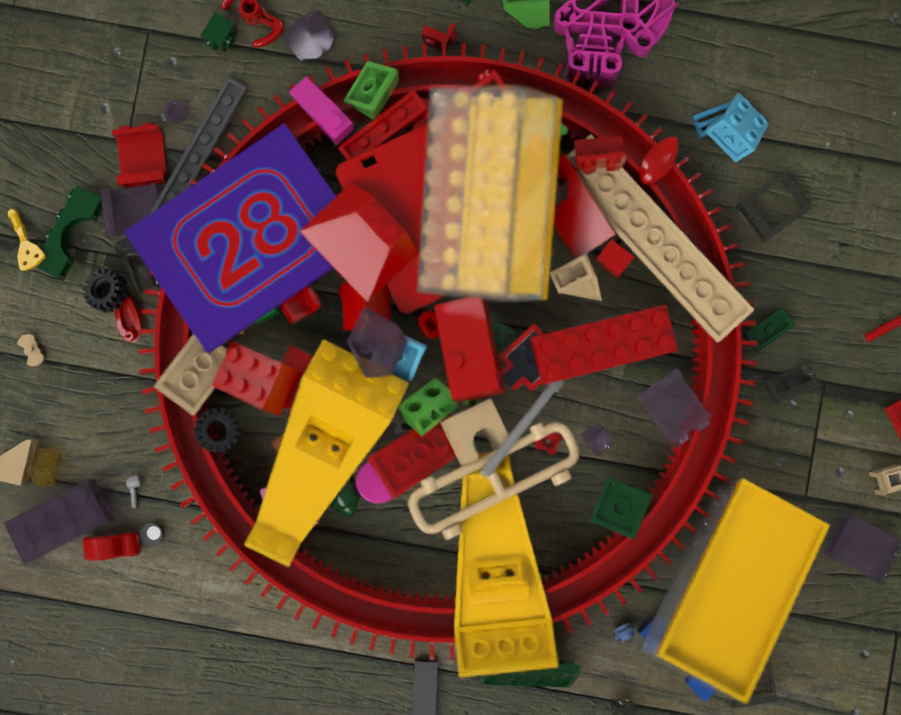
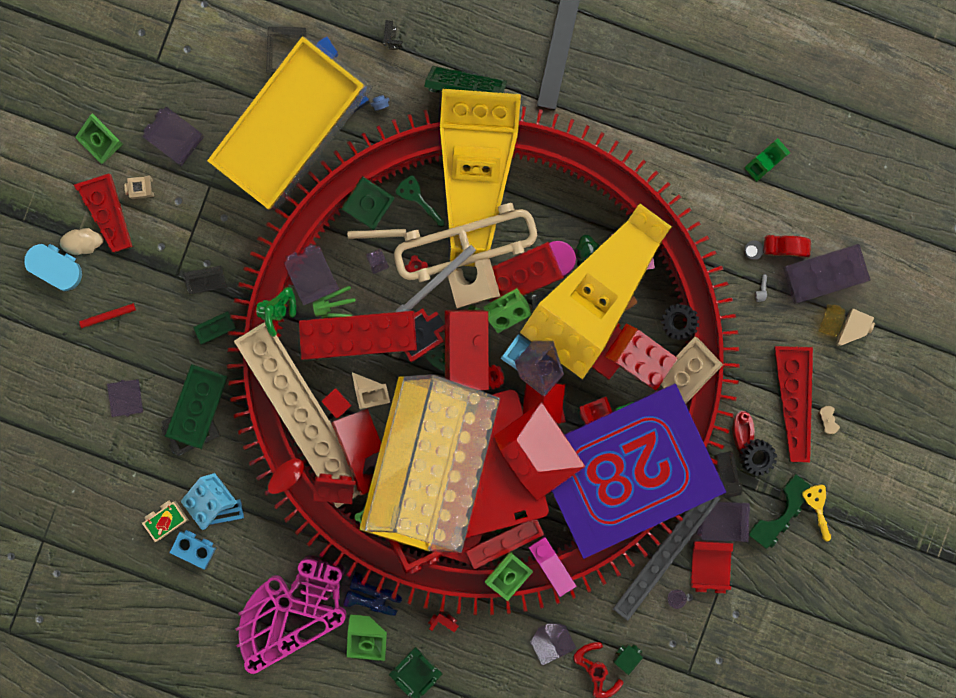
camera: 170 degrees left, 0 degrees up
none -> clear purple piece [107,379,143,417]
none -> brick [142,500,189,542]
none -> dark green tile [165,364,228,449]
none -> dark azure brick [170,530,216,570]
none -> green piece [256,287,296,337]
none -> bright green plant [313,286,356,319]
none -> clear blue piece [343,572,402,616]
none -> tan bar [348,229,406,239]
none -> dark green piece [395,176,446,227]
none -> green slope [744,138,790,182]
none -> red wing [774,346,813,462]

